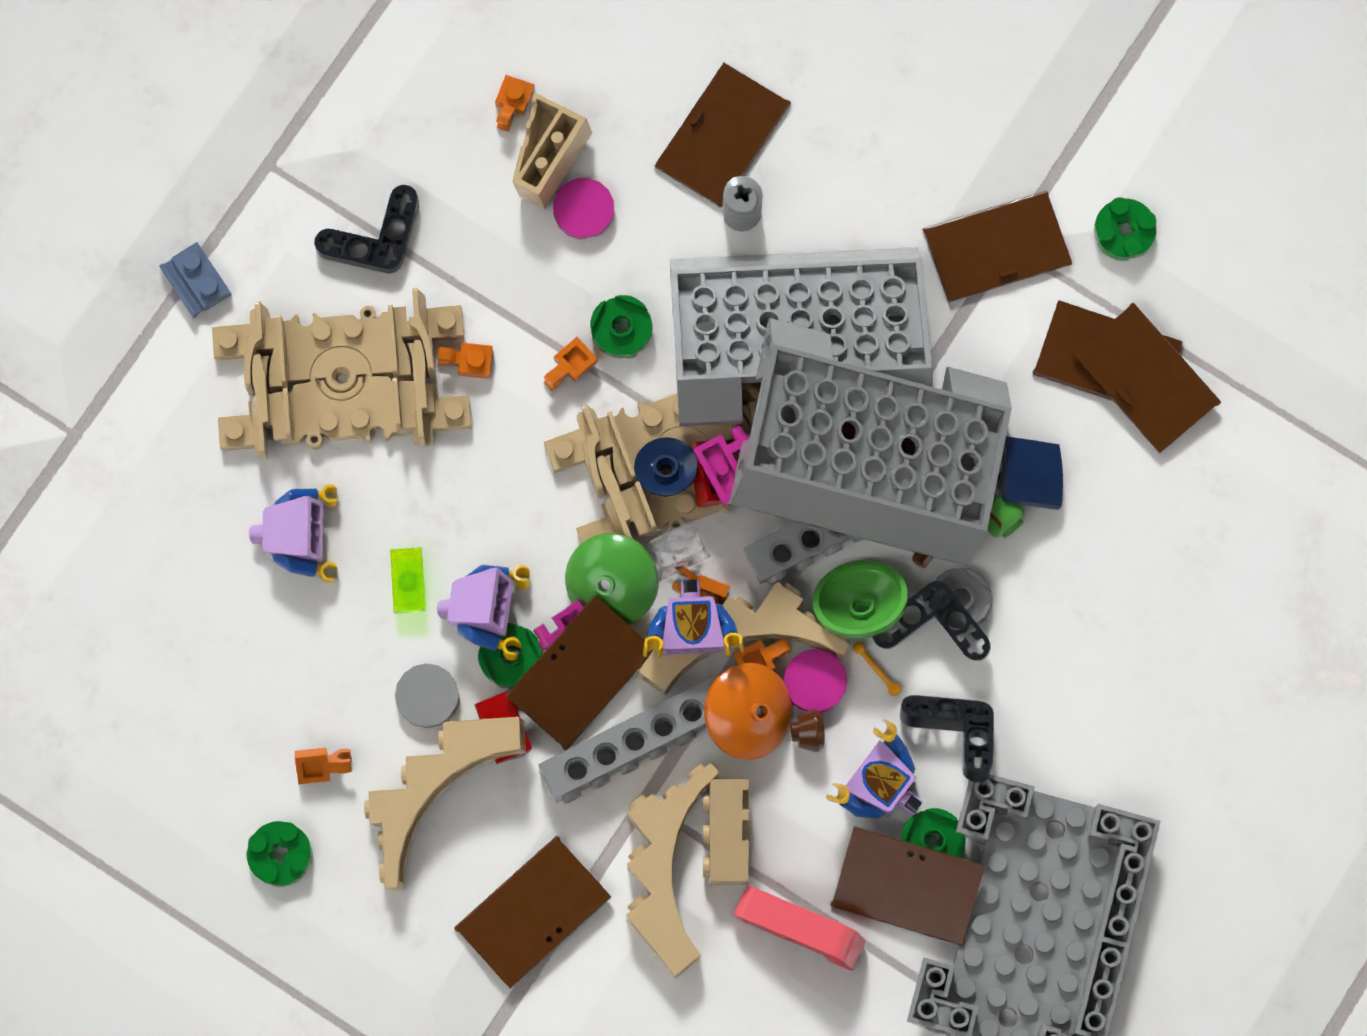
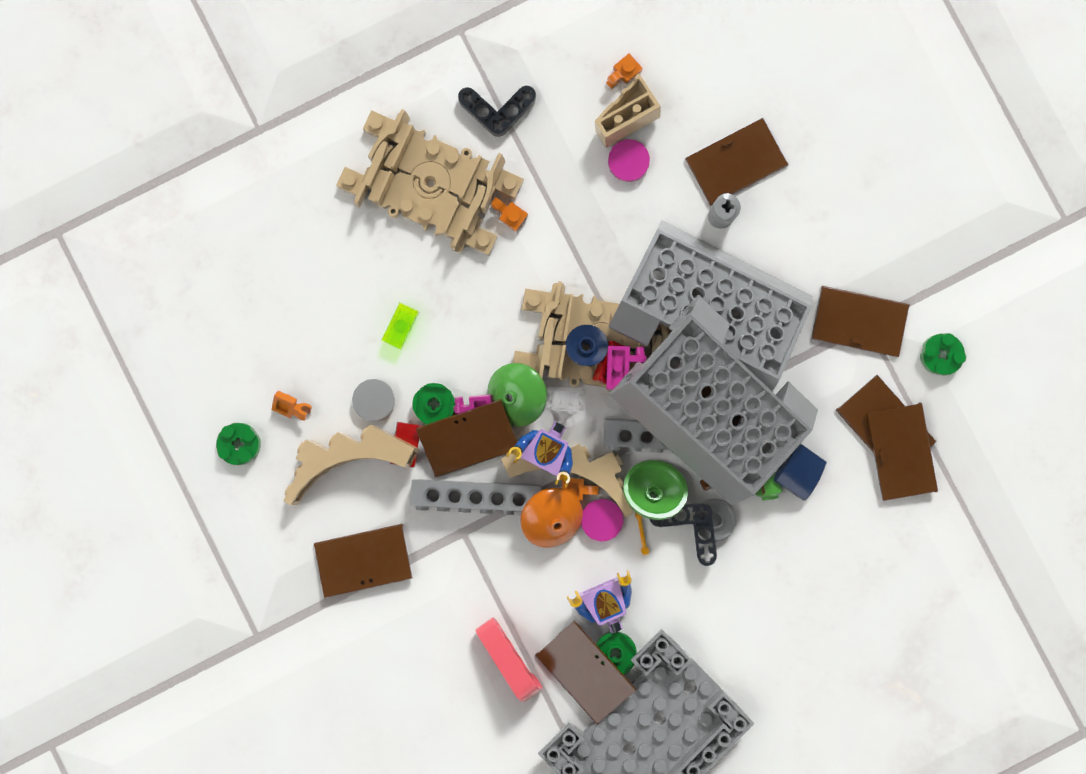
camera: 30 degrees right, 10 degrees up
sand blue plate [159,242,232,319] -> none
lavender torso [249,484,339,583] -> none
lavender torso [437,565,530,661] -> none
orange plate [543,337,598,391] -> none
green plate [590,295,653,359] -> none
tan arch [626,763,719,979] -> none
orange plate [672,568,730,604] -> none
tan wedge [703,779,749,885] -> none
reddish brown cone [790,709,825,753] -> none
black beam [900,695,994,782] -> none

